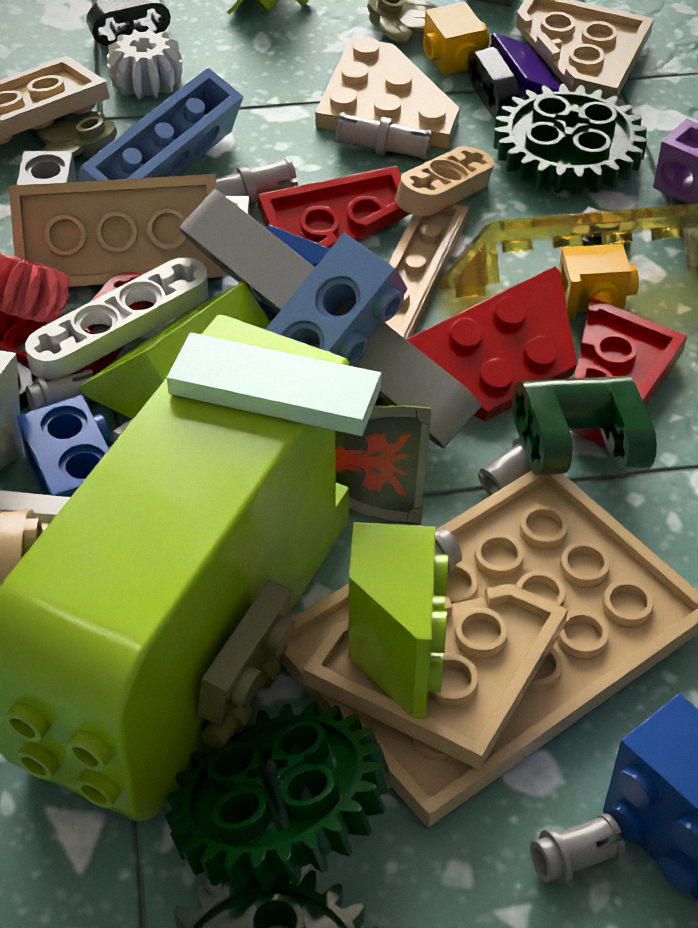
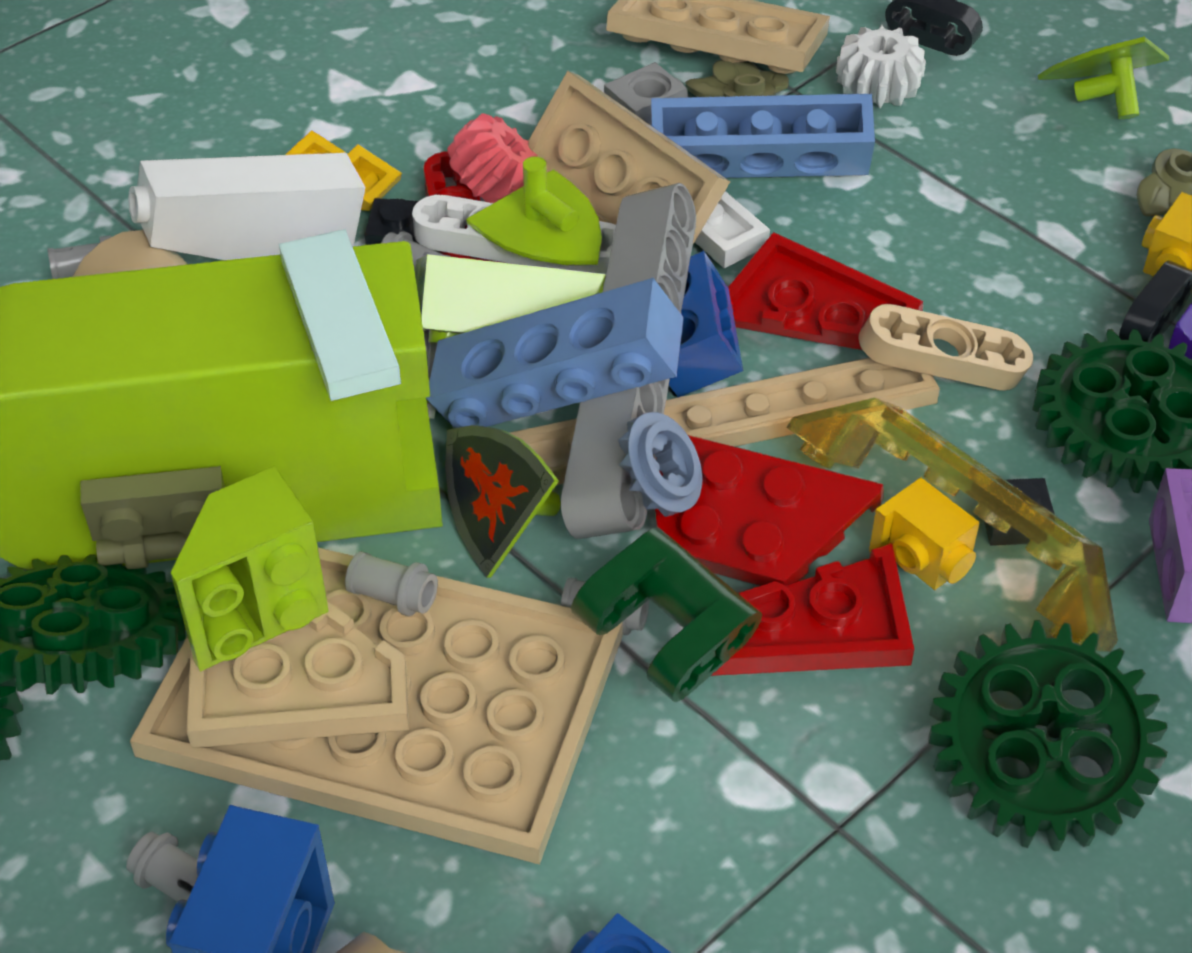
camera: 55 degrees right, 0 degrees up
light grey pin [216,158,298,205] -> none
plate [315,37,459,149] -> none
light grey pin [335,112,432,160] -> none
none -> lime shield [466,156,602,265]
none -> sand blue gear [618,412,702,517]

